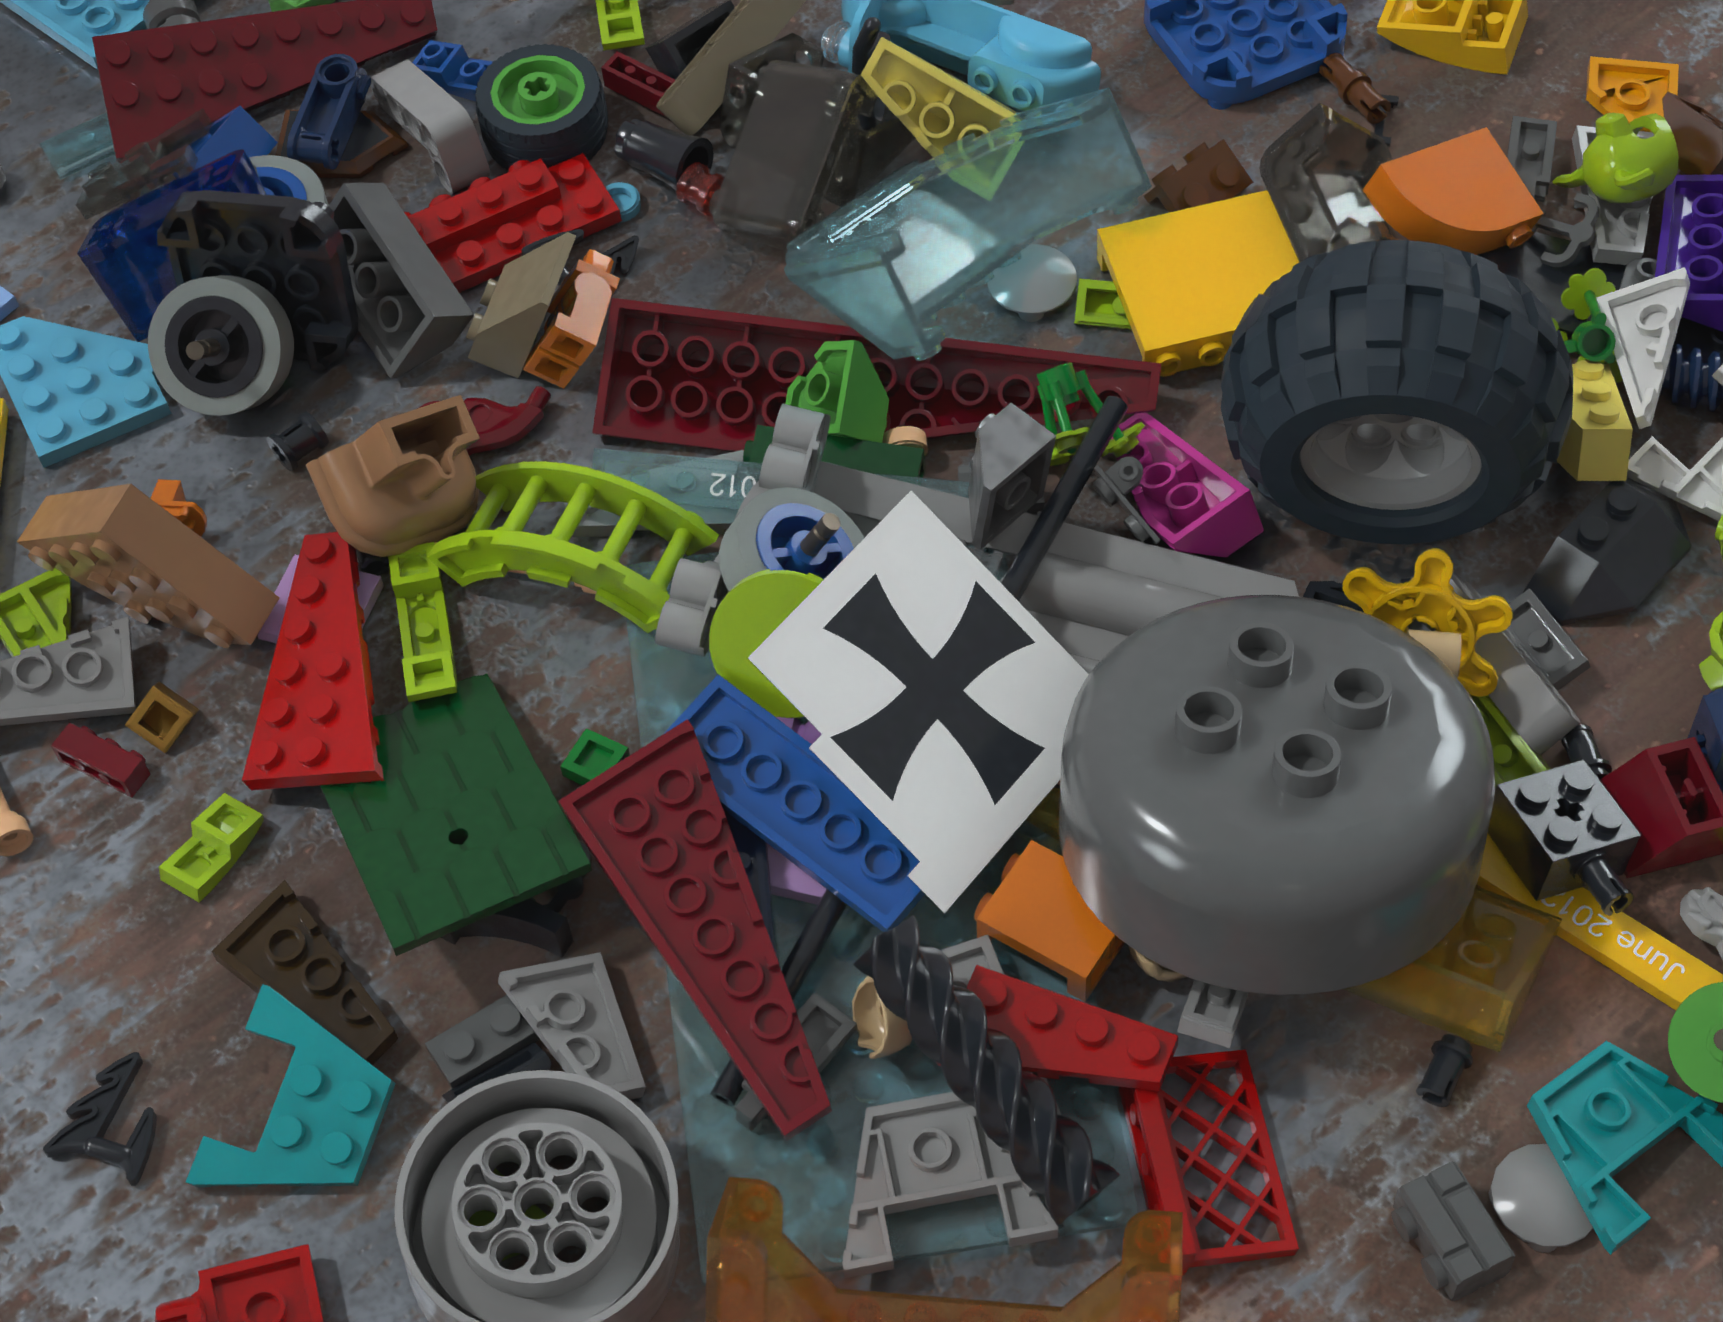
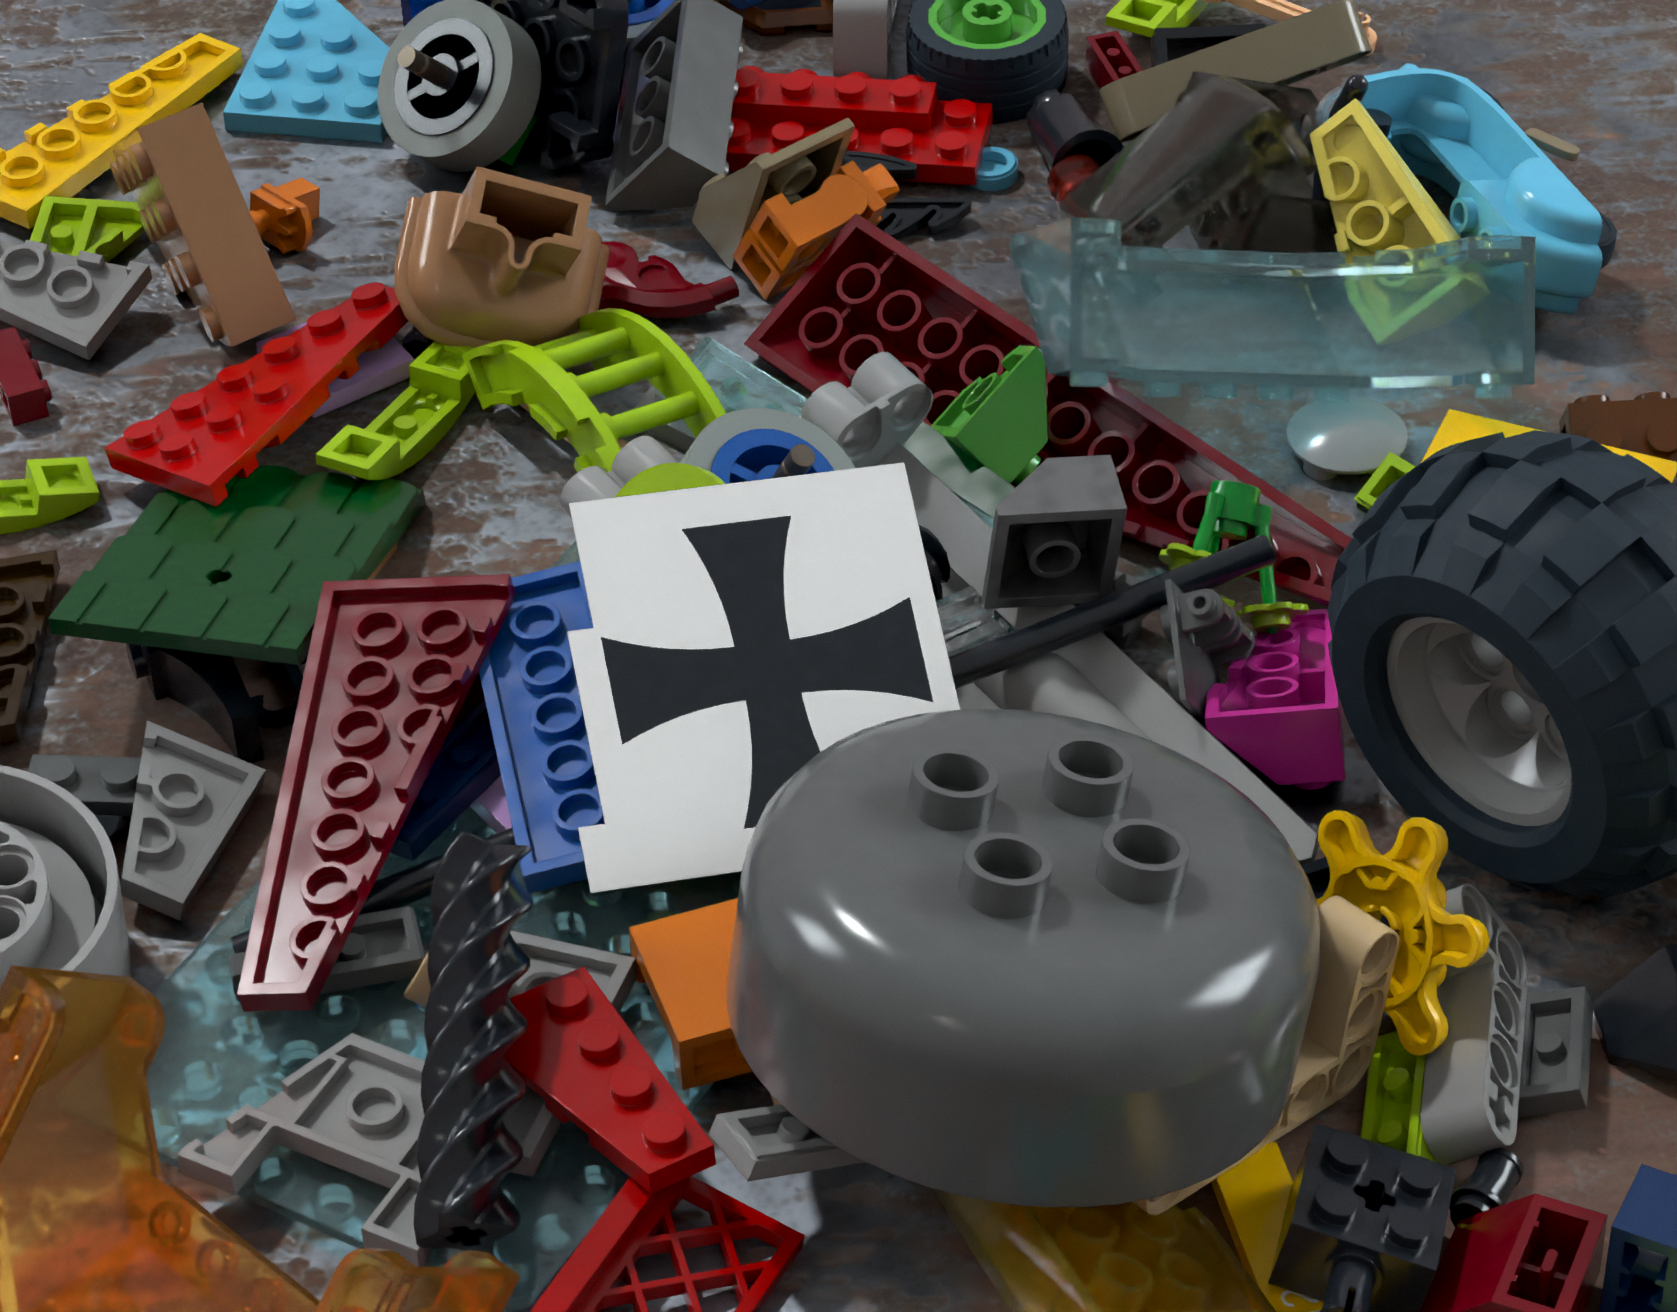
camera: 35 degrees right, 15 degrees down
pearl gold slope [125,681,199,753] -> none

